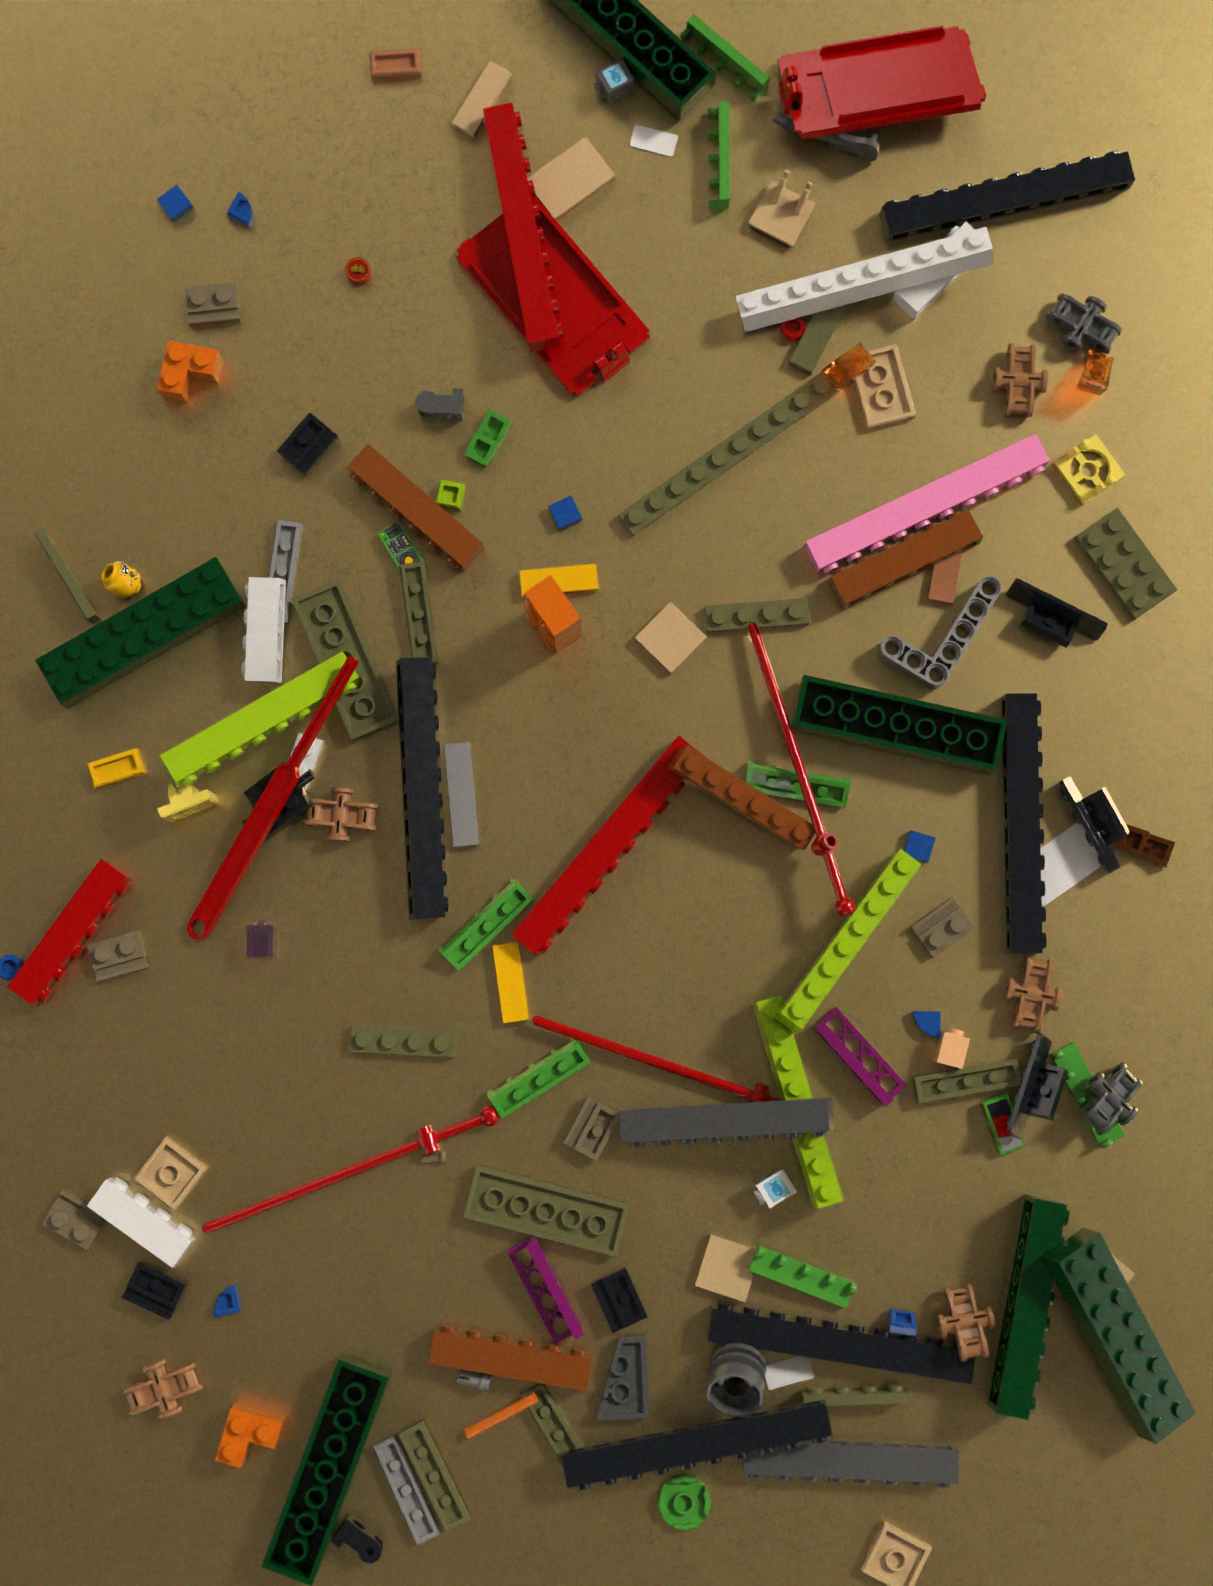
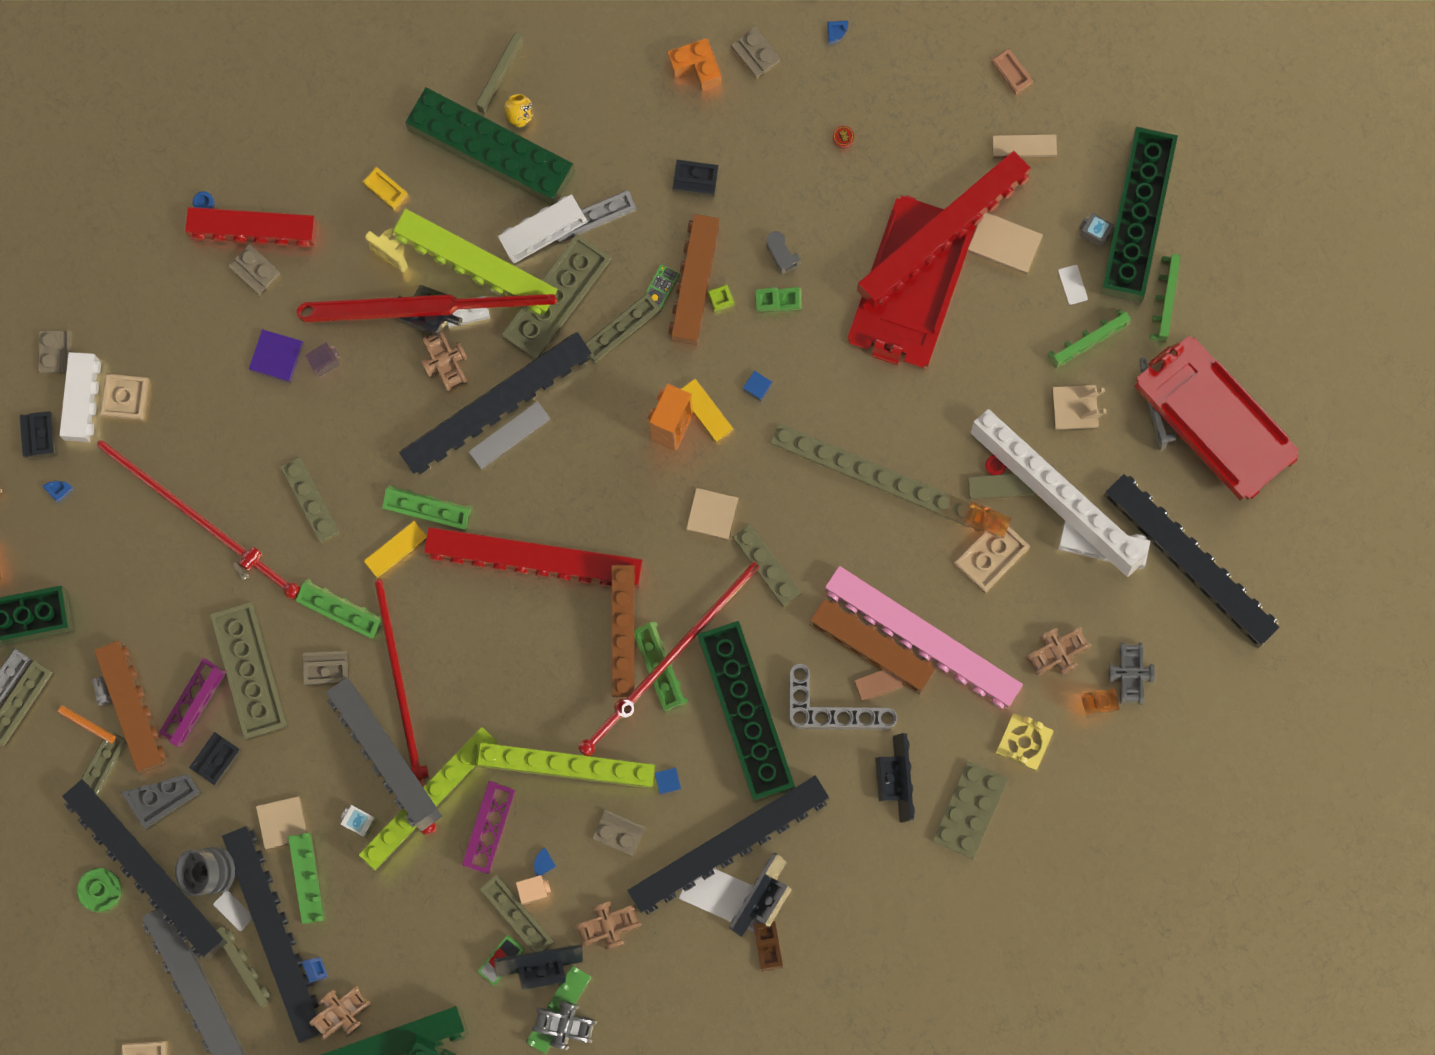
camera: 65 degrees right, 5 degrees down
none -> dark purple tile [249,329,303,382]

